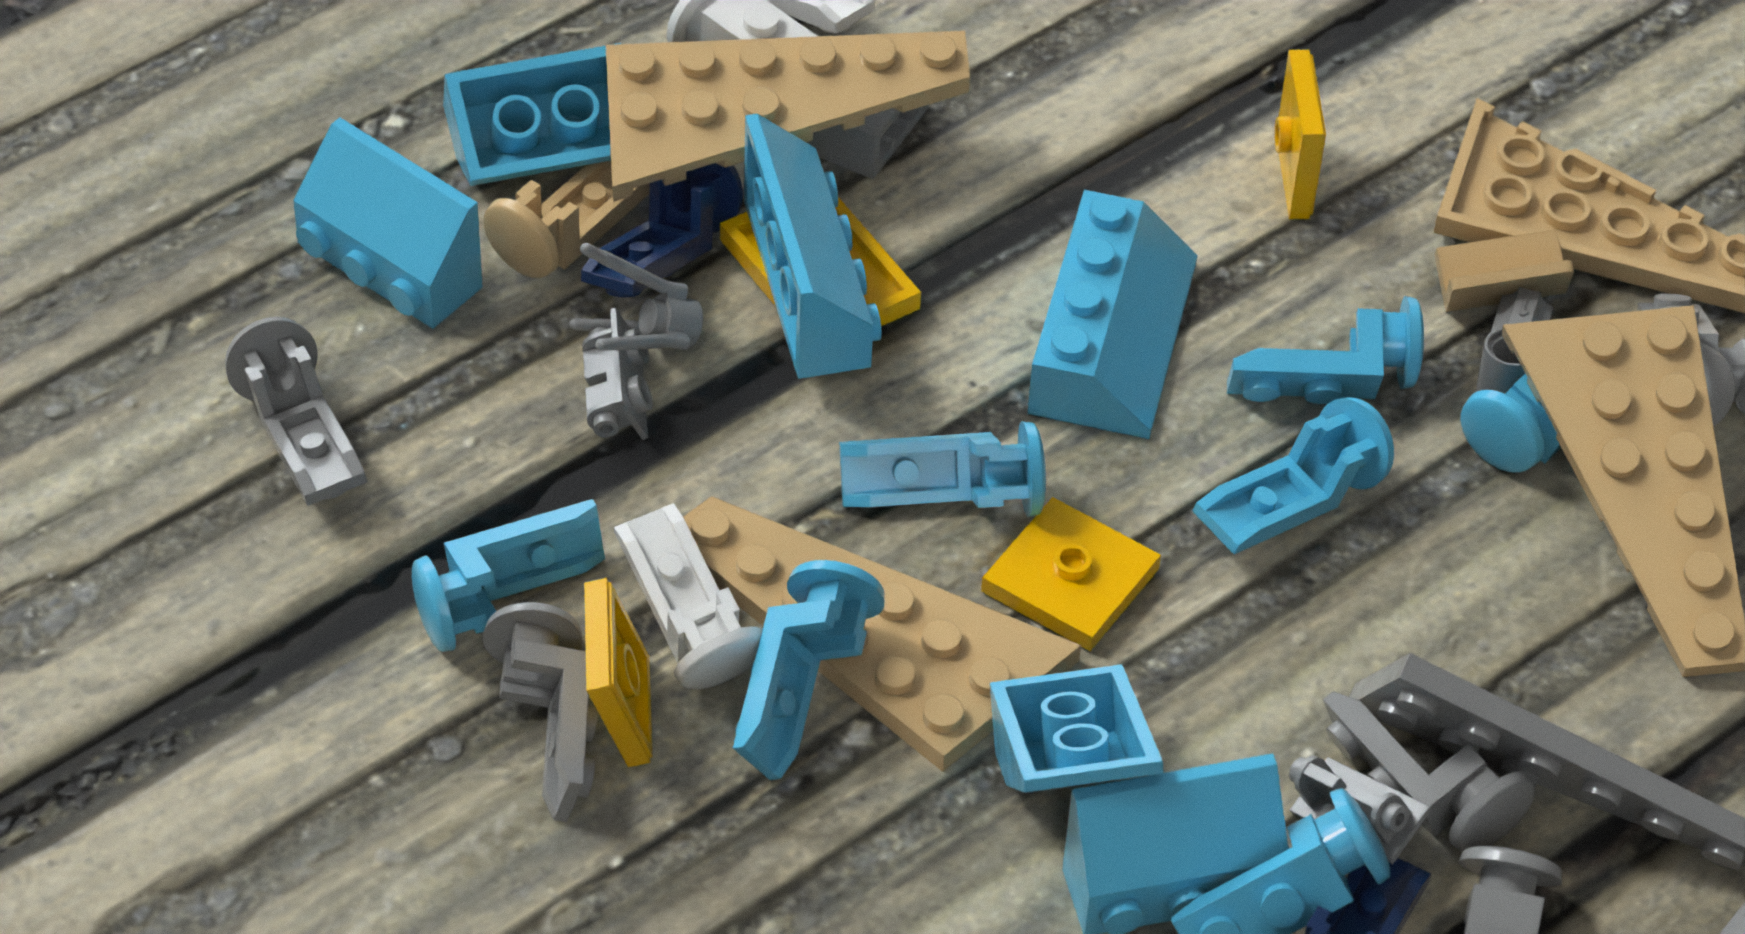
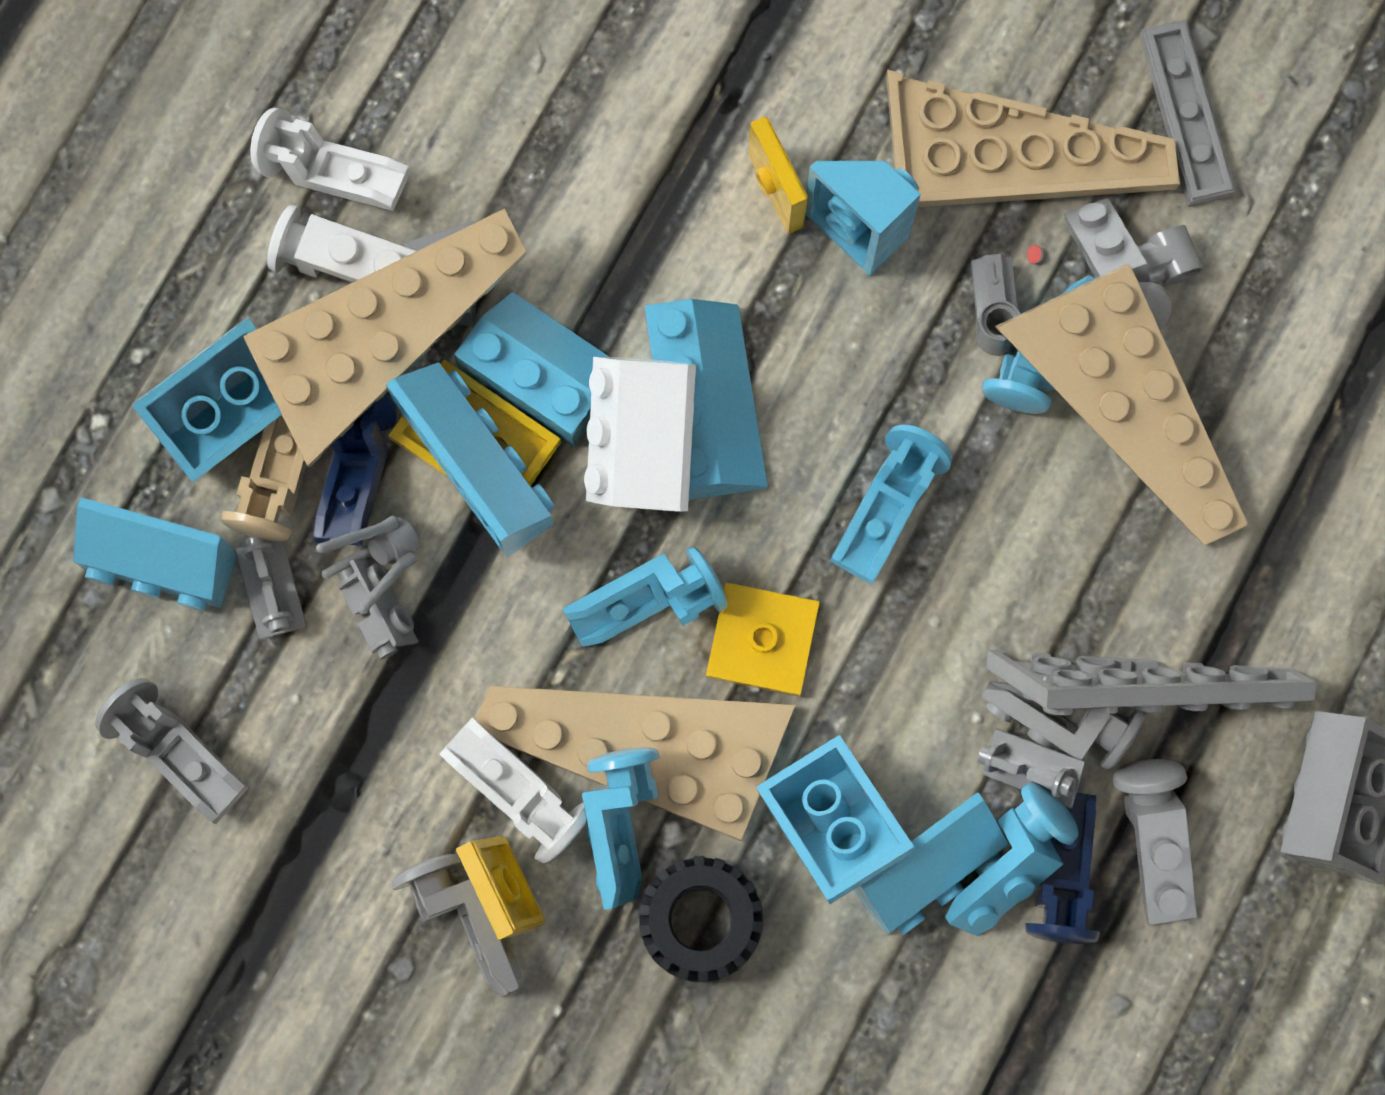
camera: 20 degrees left, 30 degrees up
medium azure piece [412,499,605,652] -> none
medium azure piece [1227,296,1424,404] -> none
tan panel [1434,229,1574,312] -> none
none -> light grey hinge [235,537,307,640]
none -> medium azure slope [454,292,609,447]
none -> white slope [584,357,696,511]
none -> black tyre [639,856,764,983]
none -> medium azure slope [805,161,921,276]

